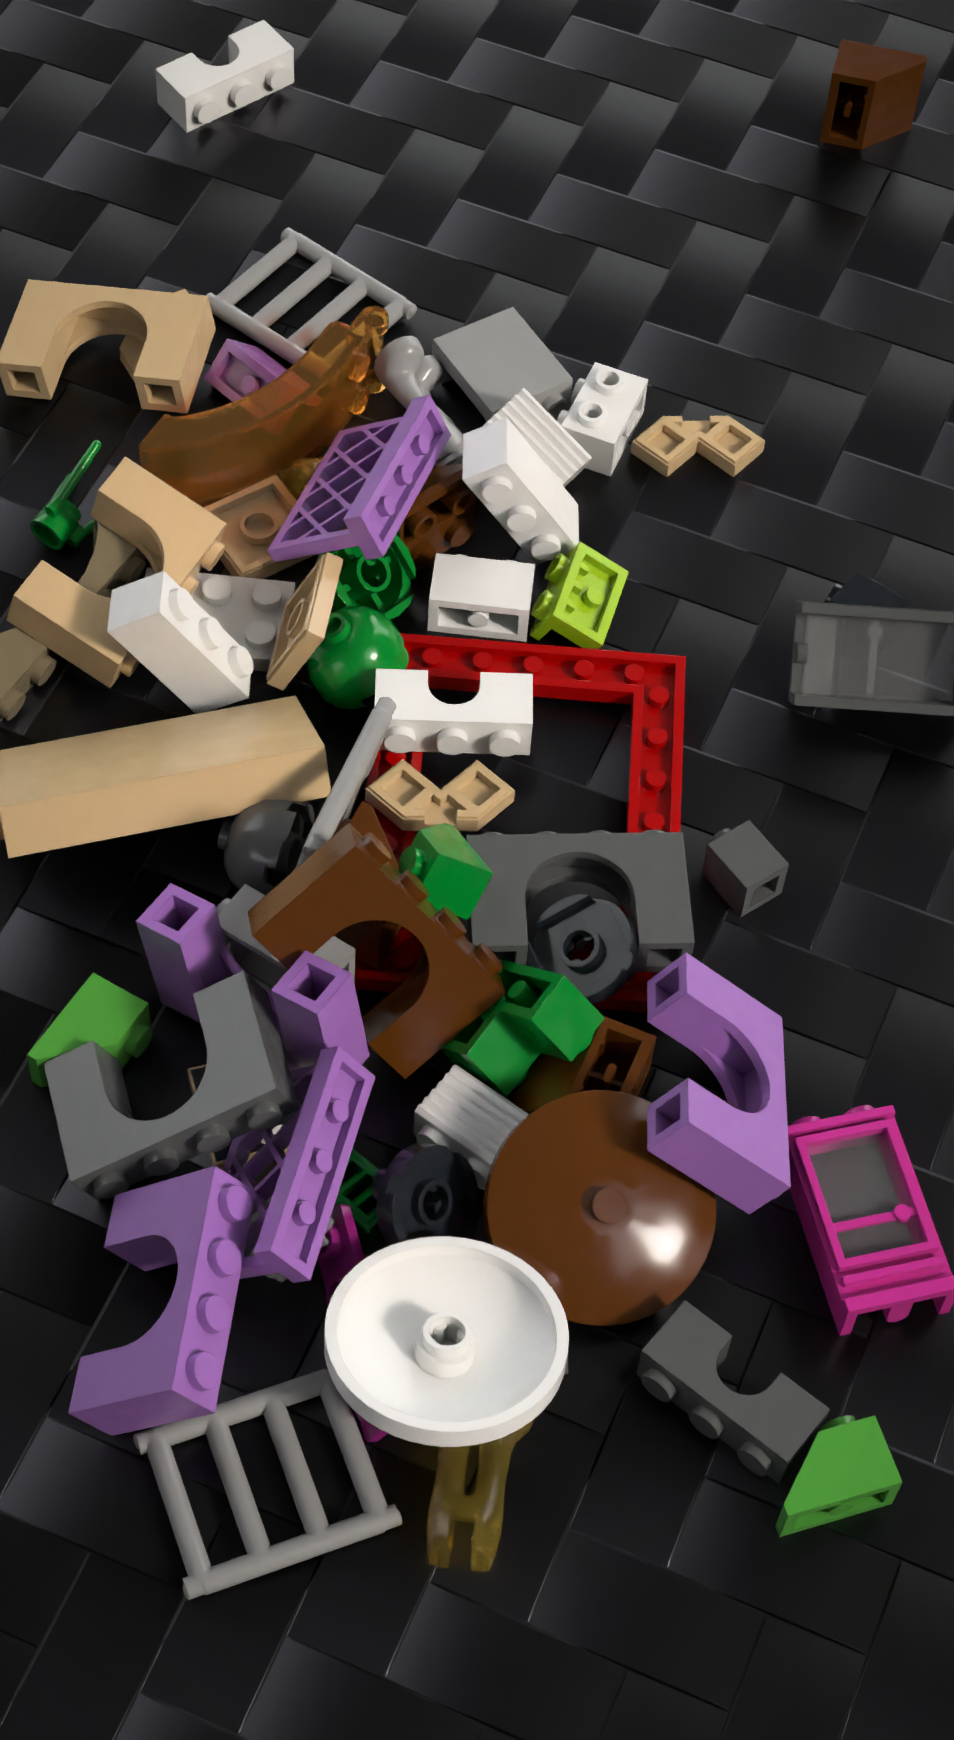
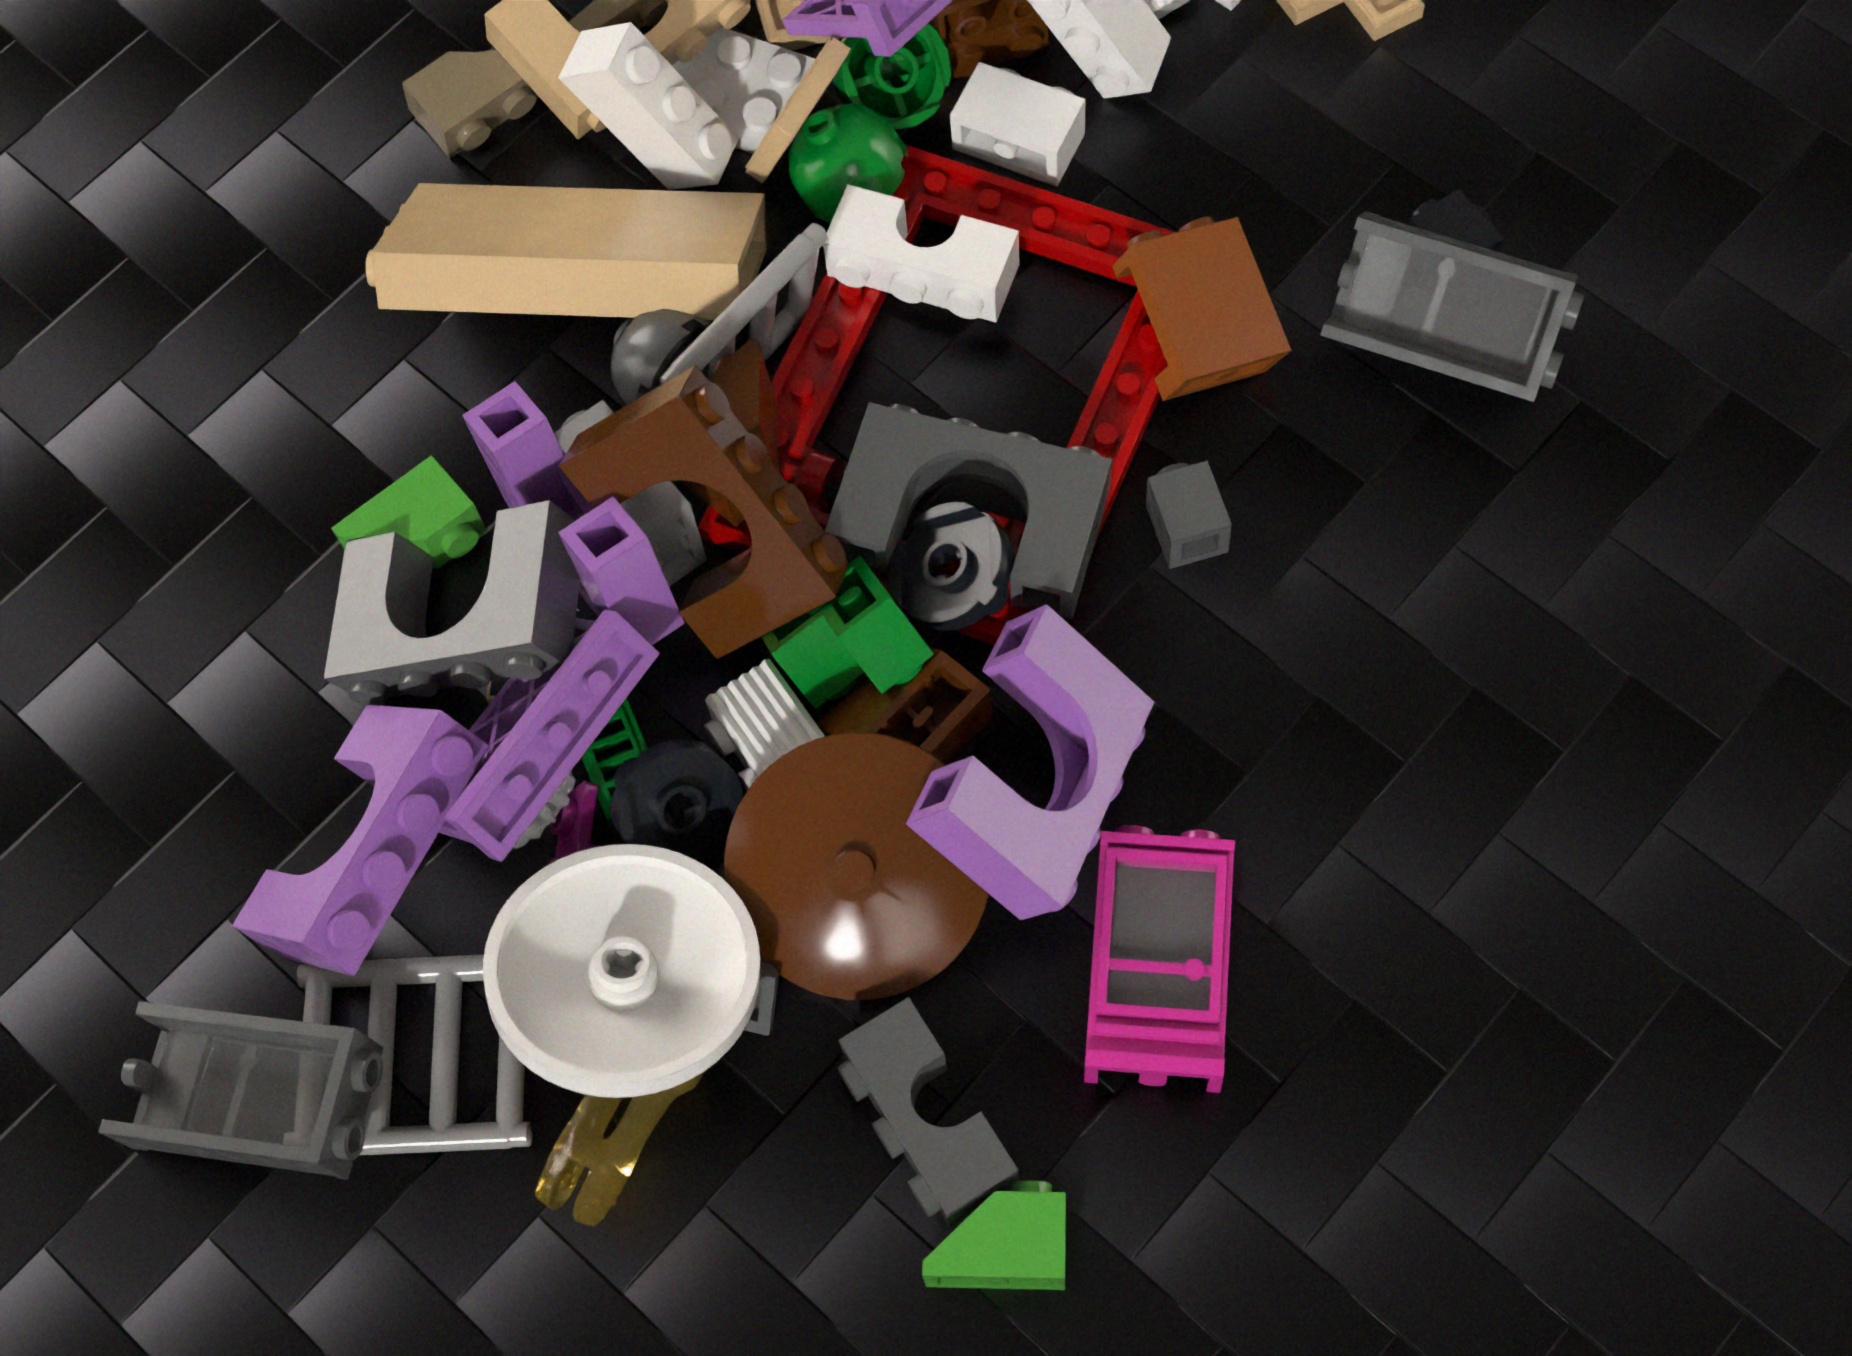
camera: 30 degrees right, 10 degrees up
tan tile [365,759,515,831] -> none
green slope [398,823,493,920] -> none
lime bracket [530,541,629,649] -> none
none -> door [98,1001,384,1180]
none -> dark orange panel [1112,217,1291,401]

